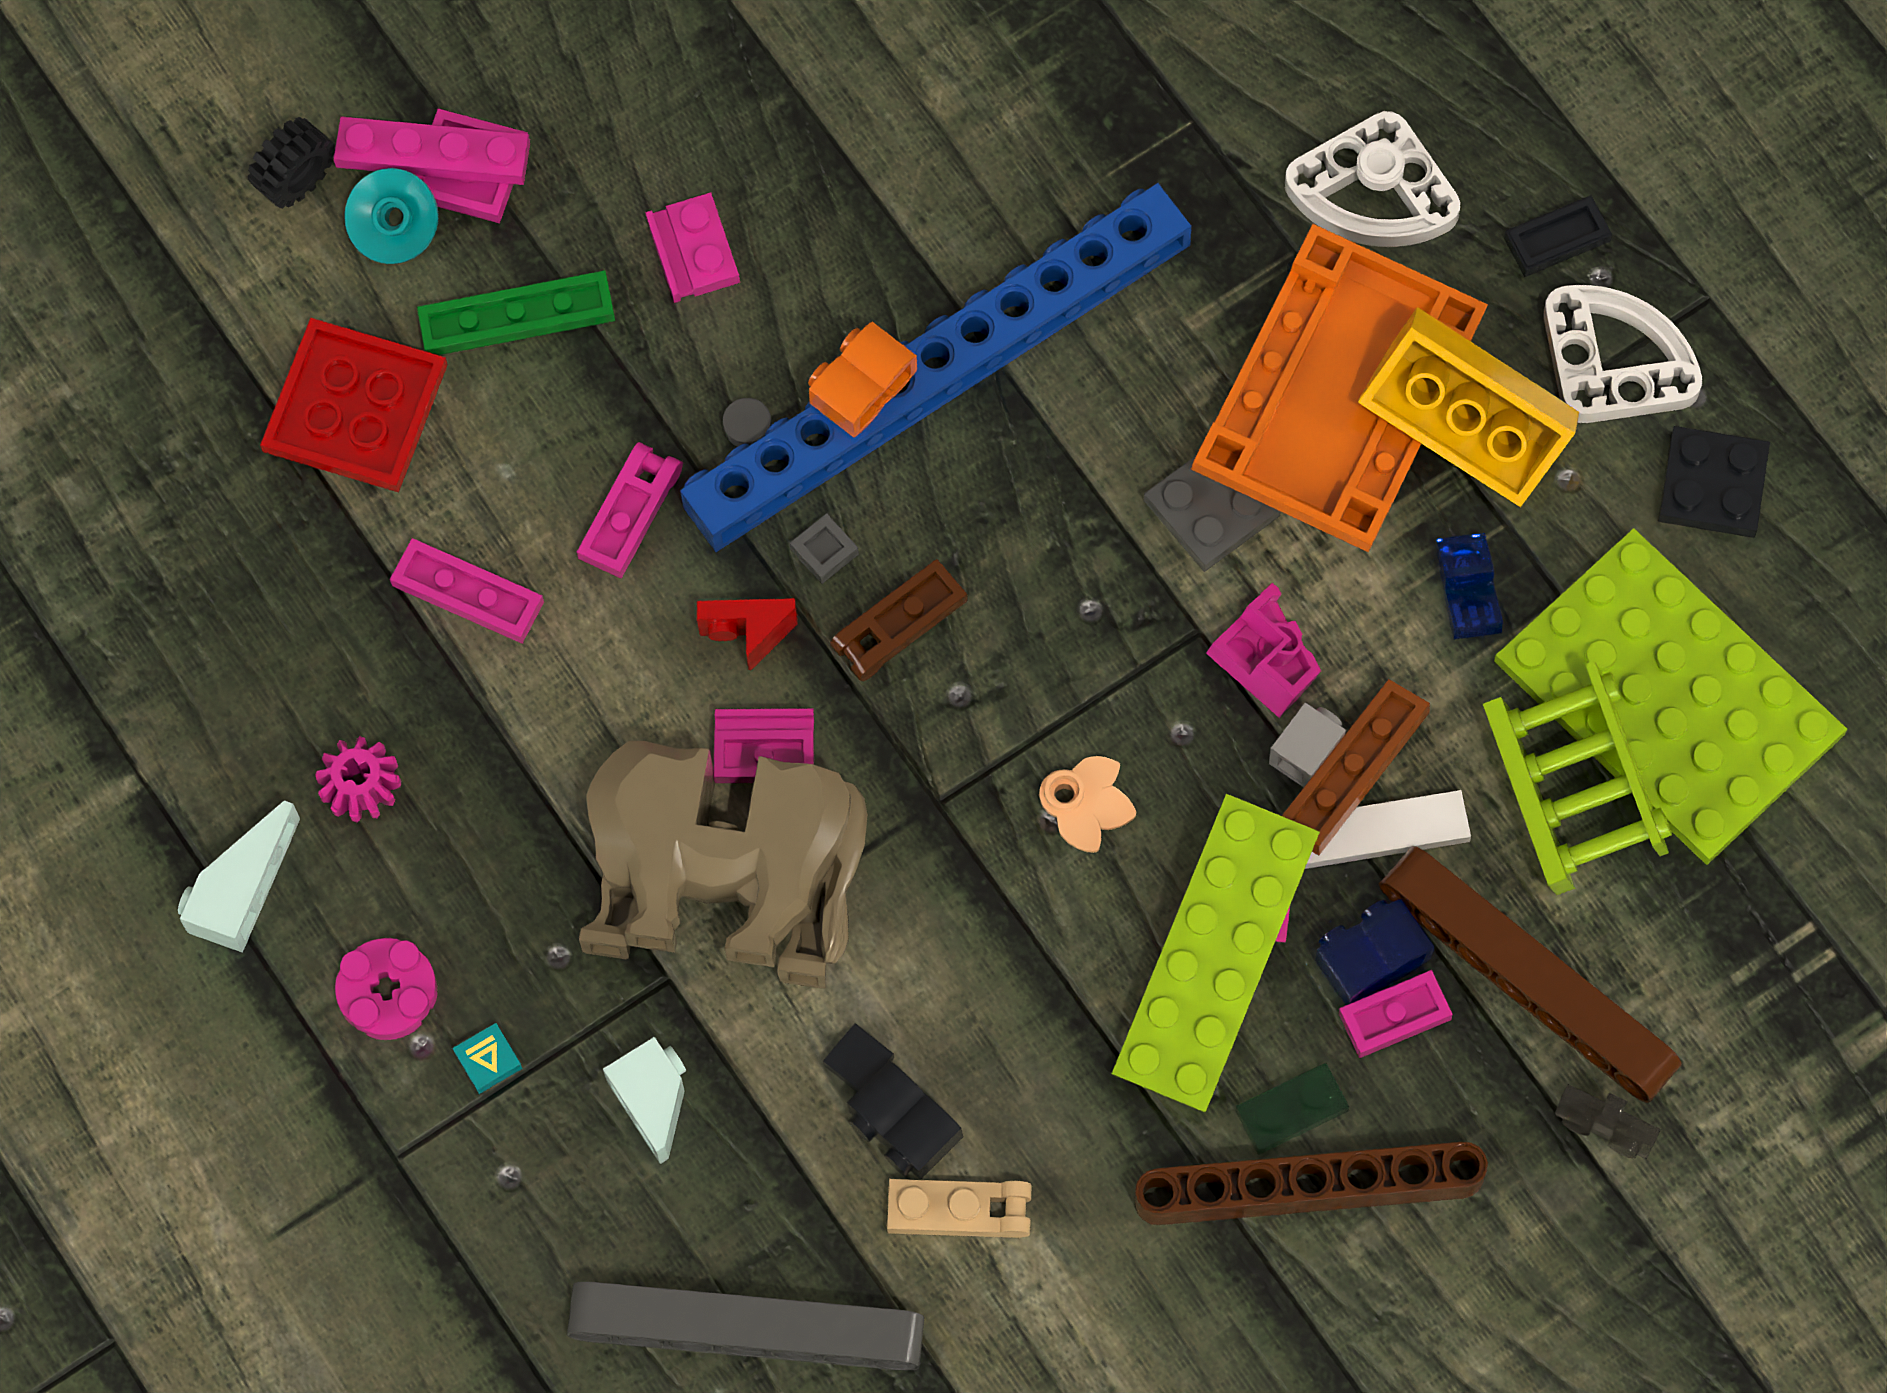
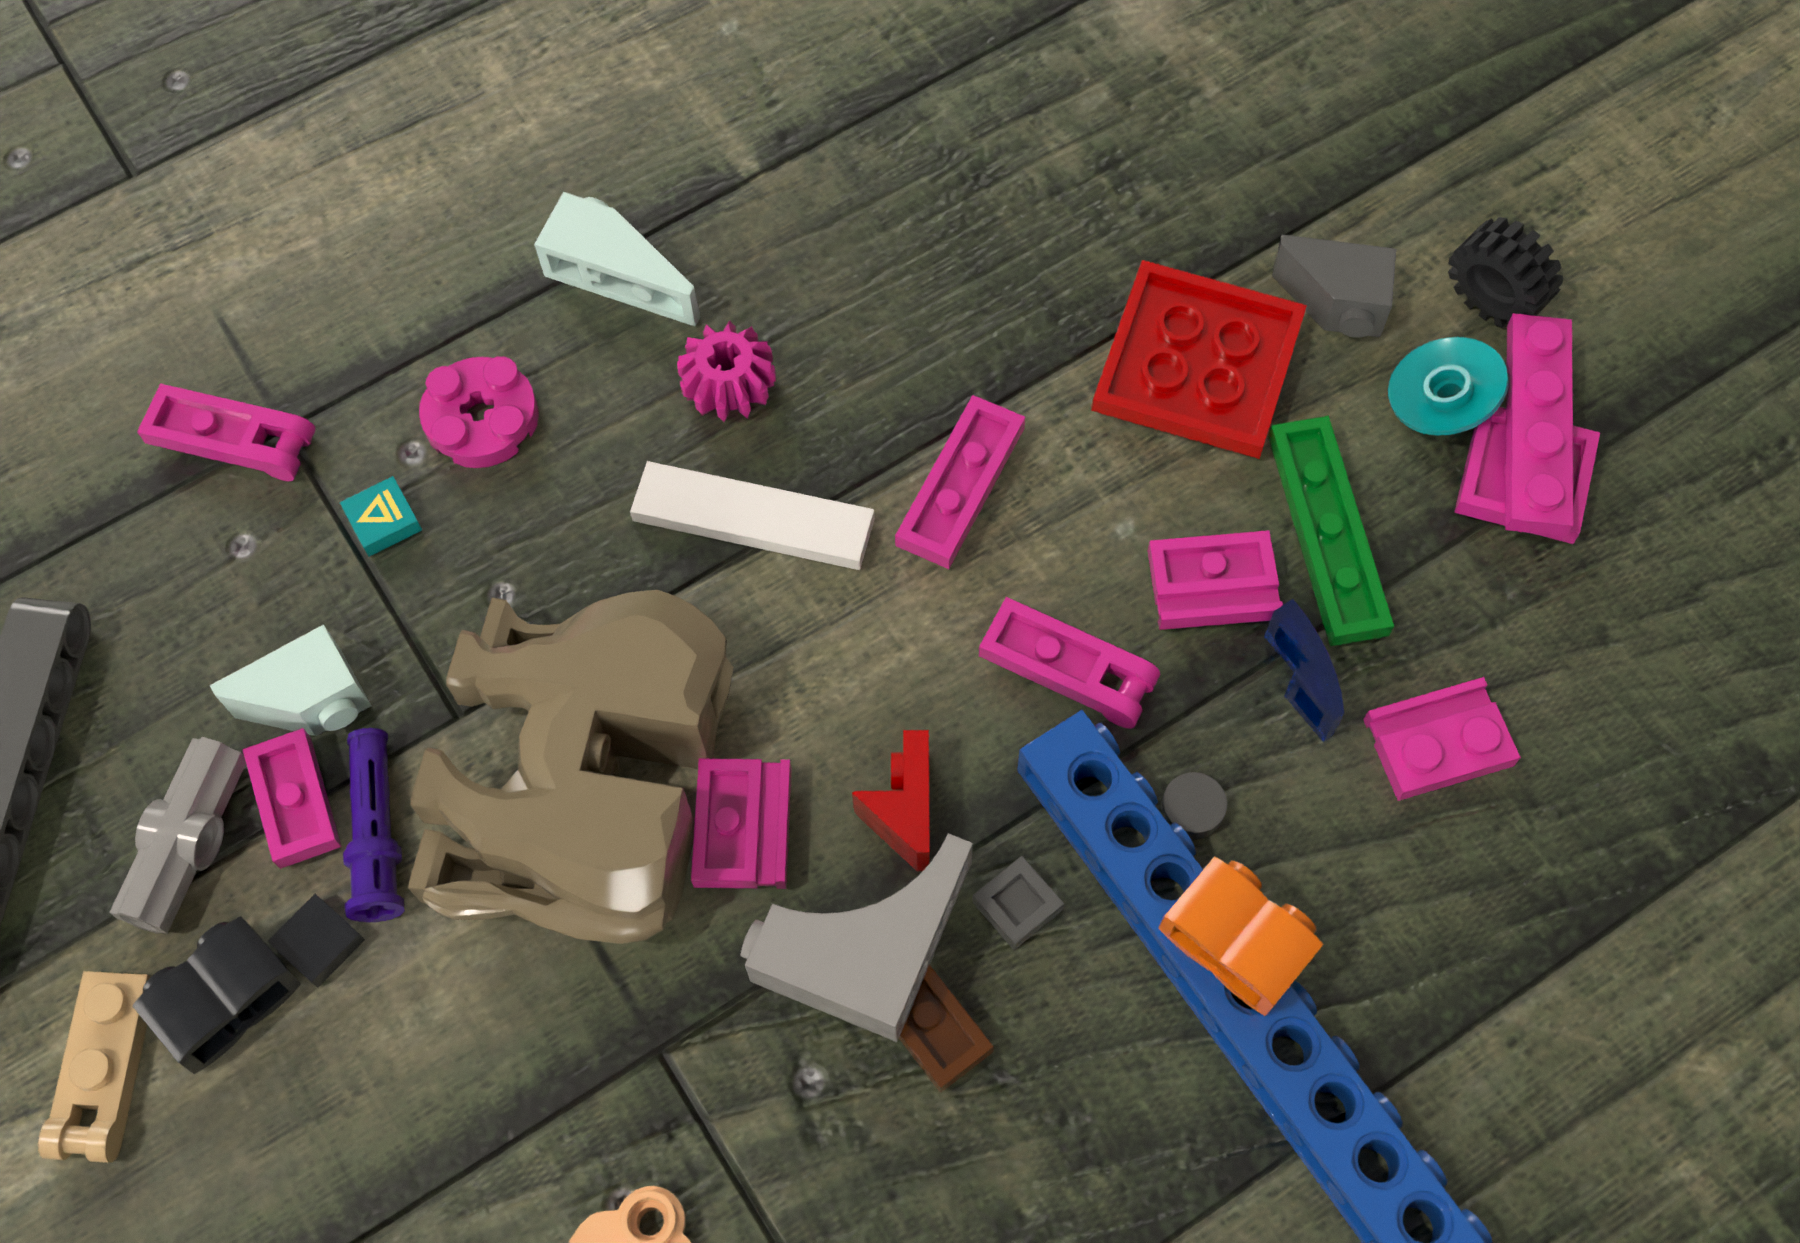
camera: 90 degrees right, 5 degrees down
none -> light grey piece [109,737,246,934]
none -> dark pink plate [137,383,316,481]
none -> dark pink plate [243,728,342,869]
none -> dark purple pin [343,728,405,922]
none -> white tile [630,461,875,570]
none -> light grey arch [741,834,973,1042]
none -> dark pink plate [1147,530,1284,630]
none -> clear blue slope [1264,599,1344,742]
none -> dark grey slope [1272,234,1396,338]

